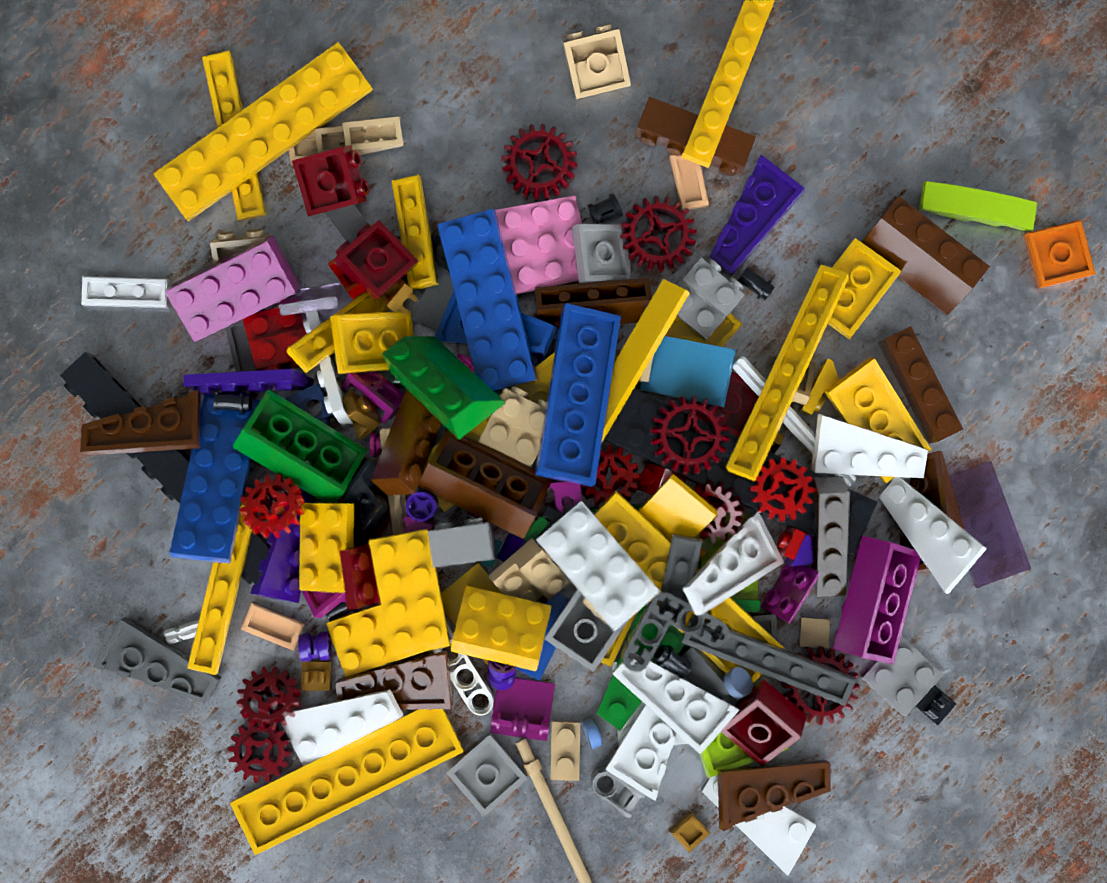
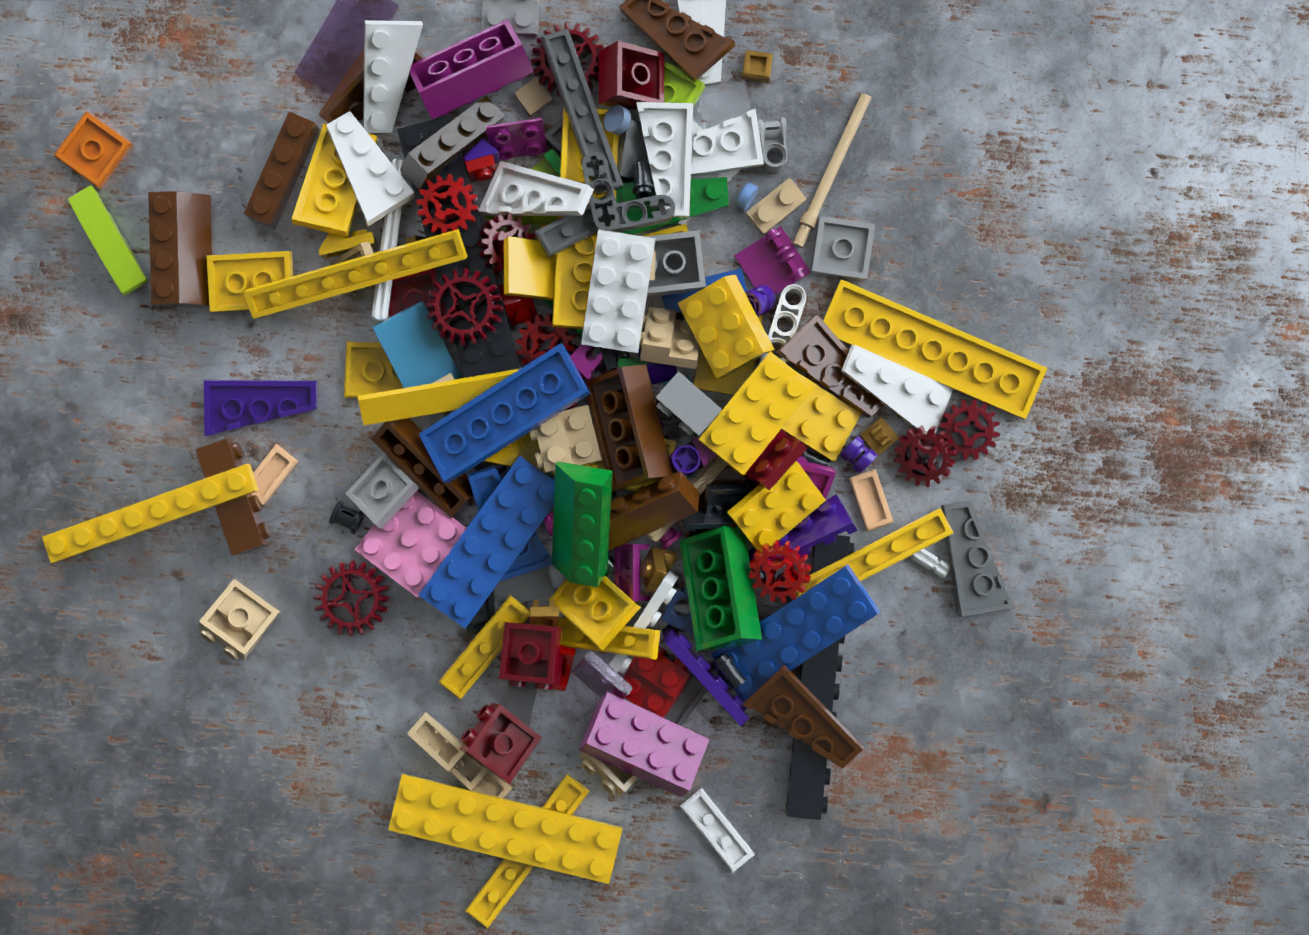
camera: 130 degrees left, 0 degrees up
dark red gear [620,196,697,273] -> none
light grey plate [677,258,745,341] -> none
black pin [737,267,775,300] -> none

